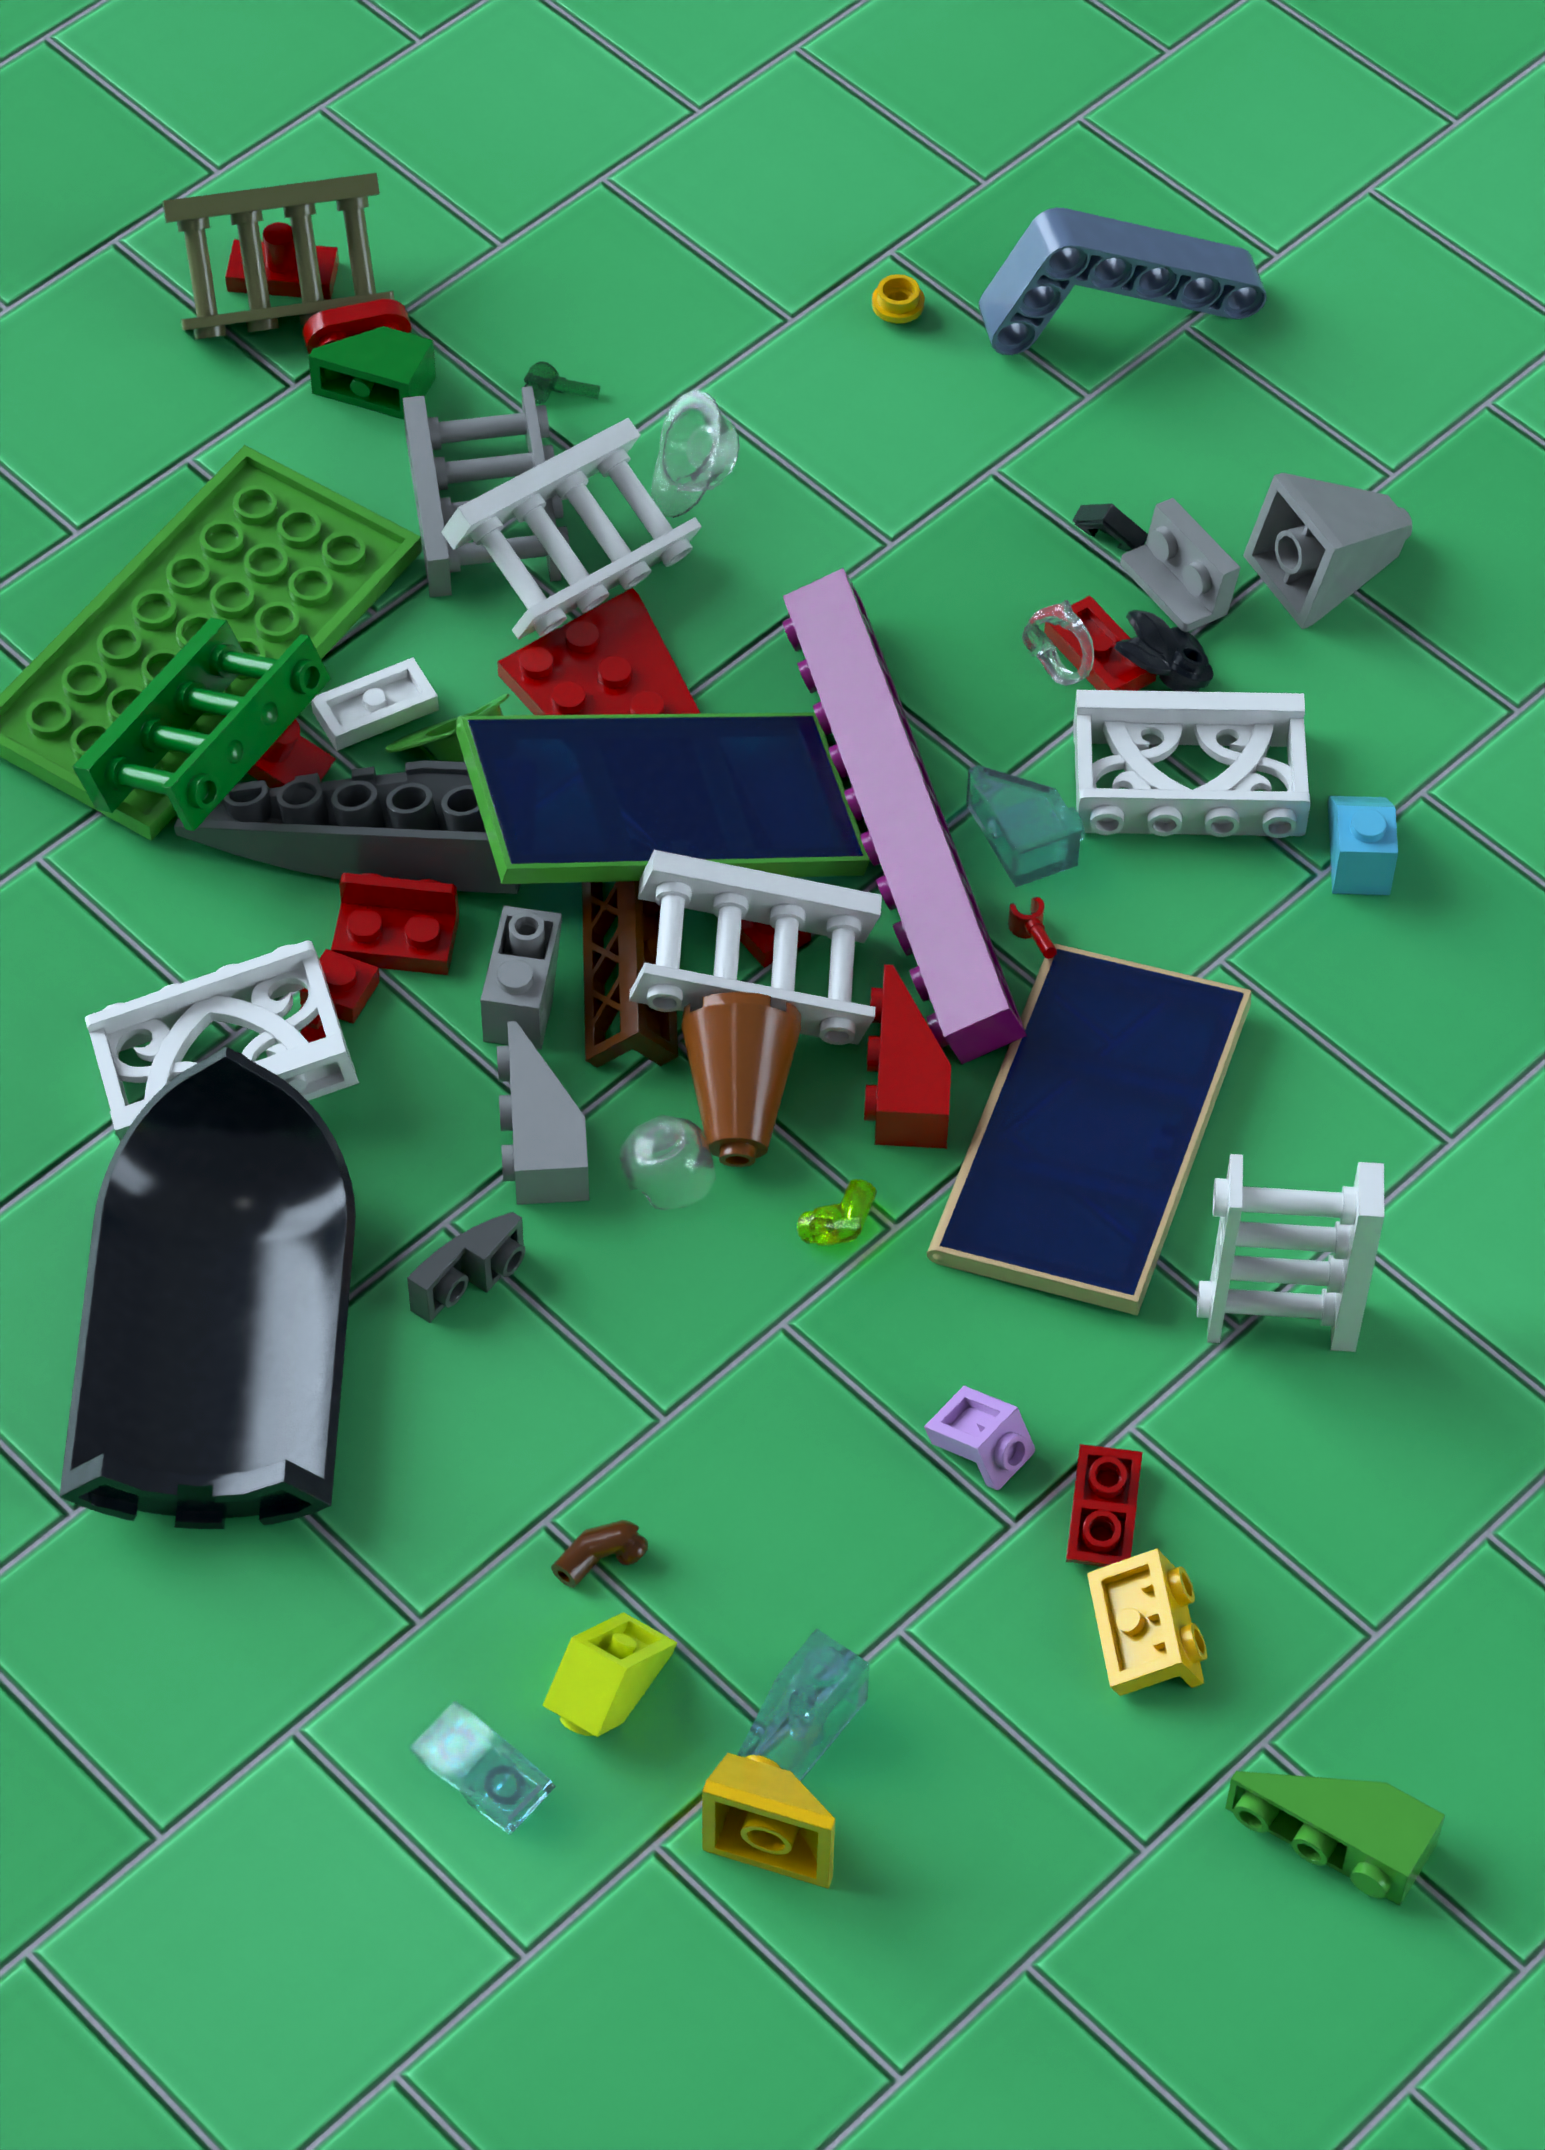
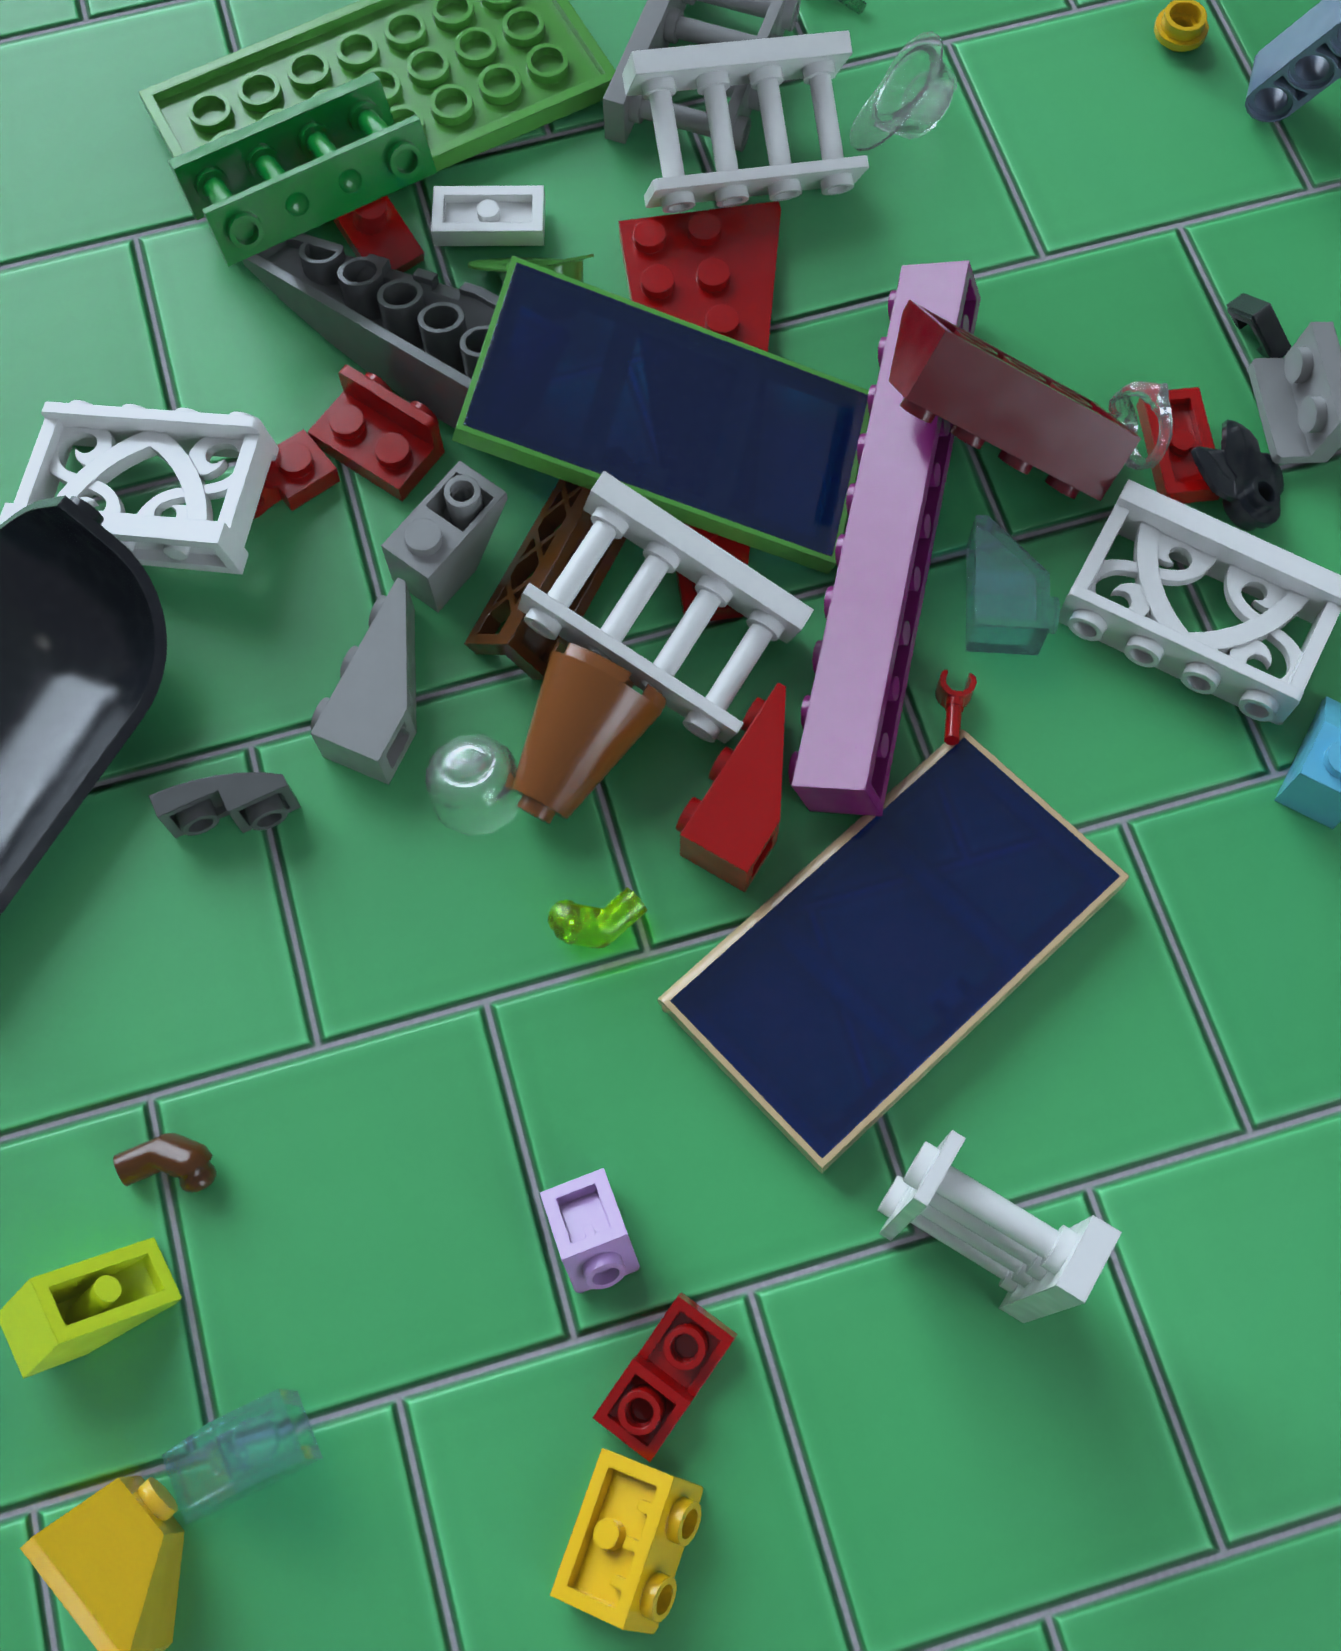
camera: 30 degrees right, 15 degrees up
none -> dark red slope [889,299,1142,501]

